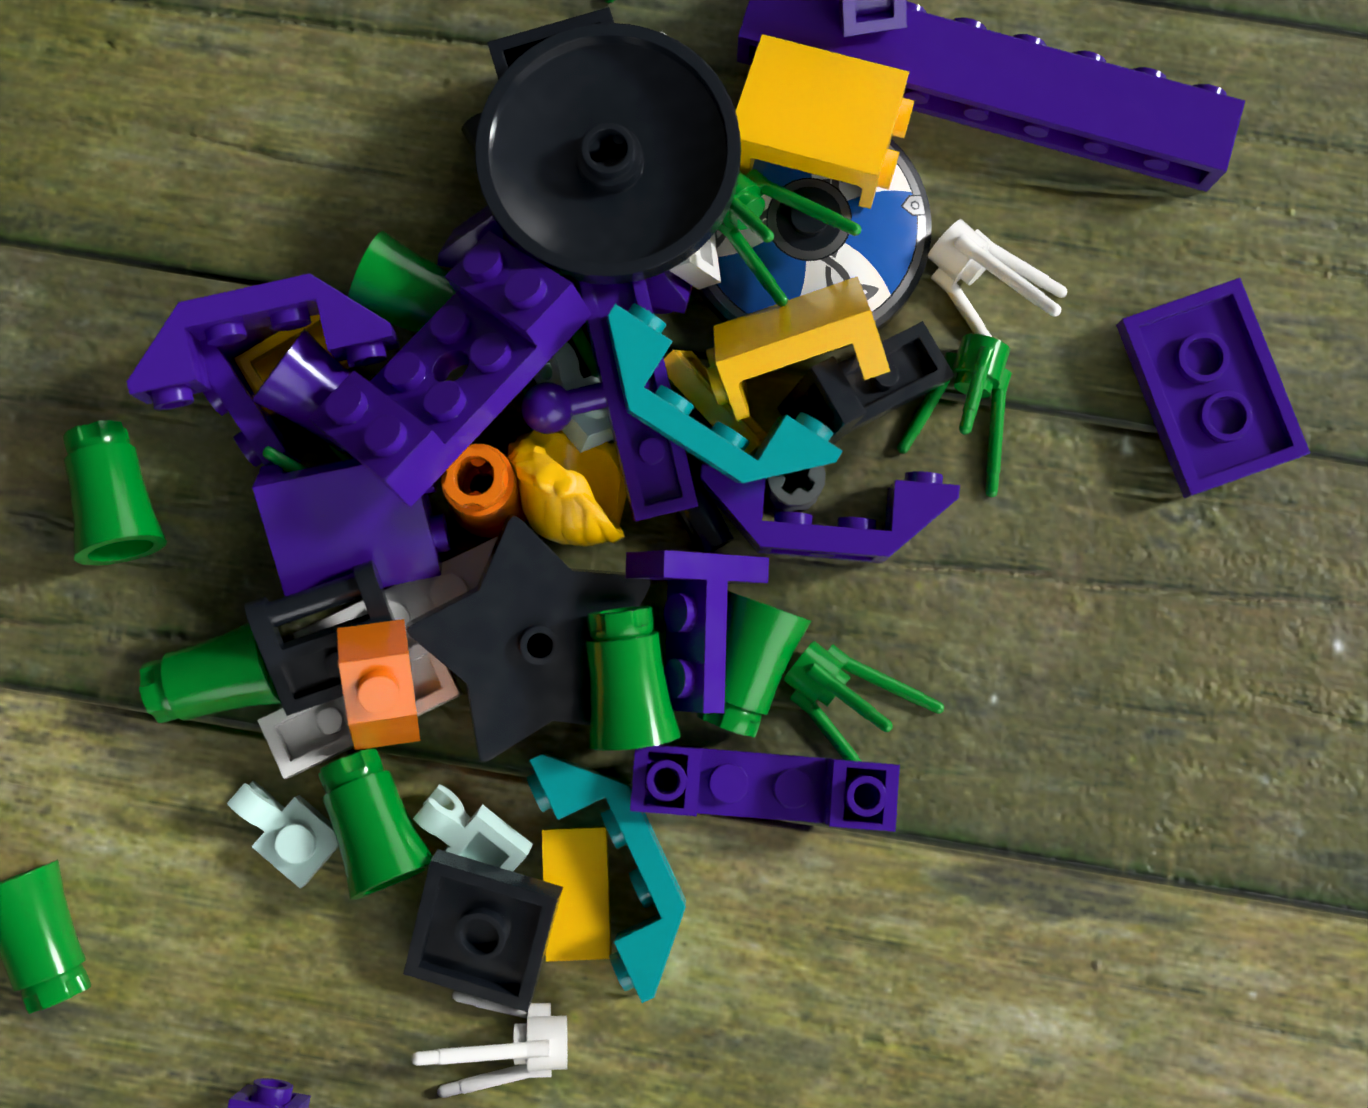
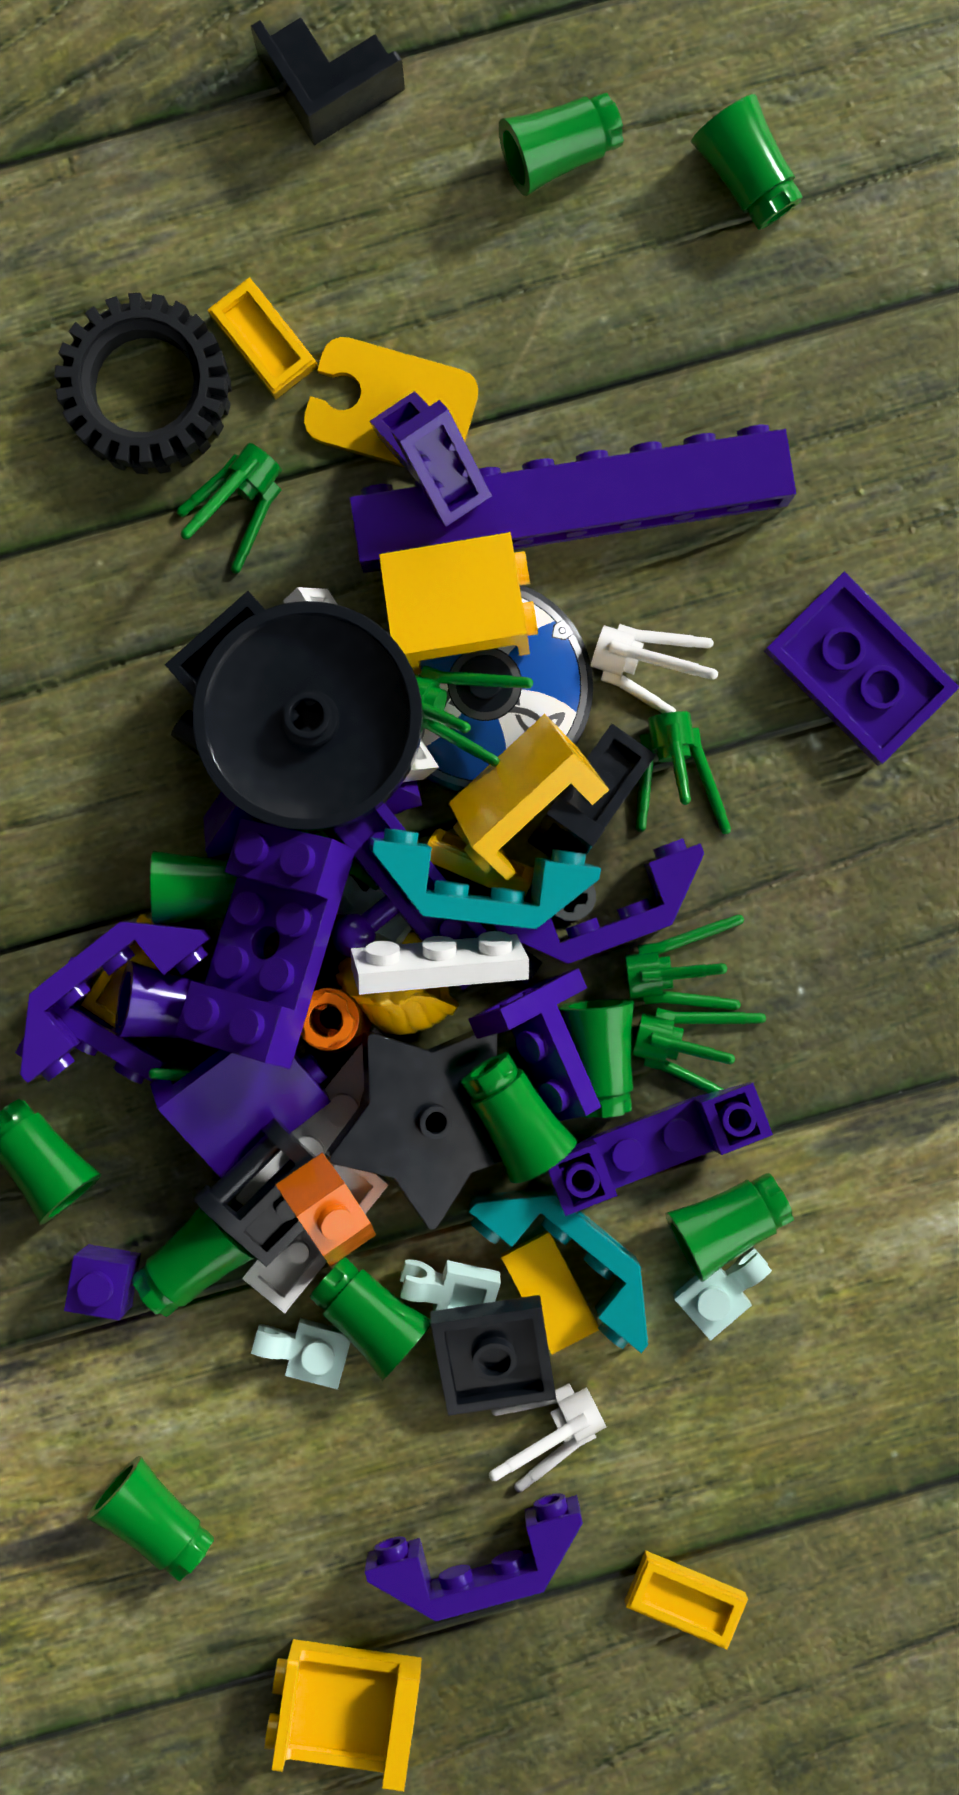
camera: 30 degrees left, 5 degrees up
none -> dark purple brick [64,1244,141,1320]
none -> white plate [351,931,529,995]
none -> green plant [625,914,744,1010]
none -> green plant [665,1173,794,1282]
none -> light aqua plate [673,1247,772,1341]

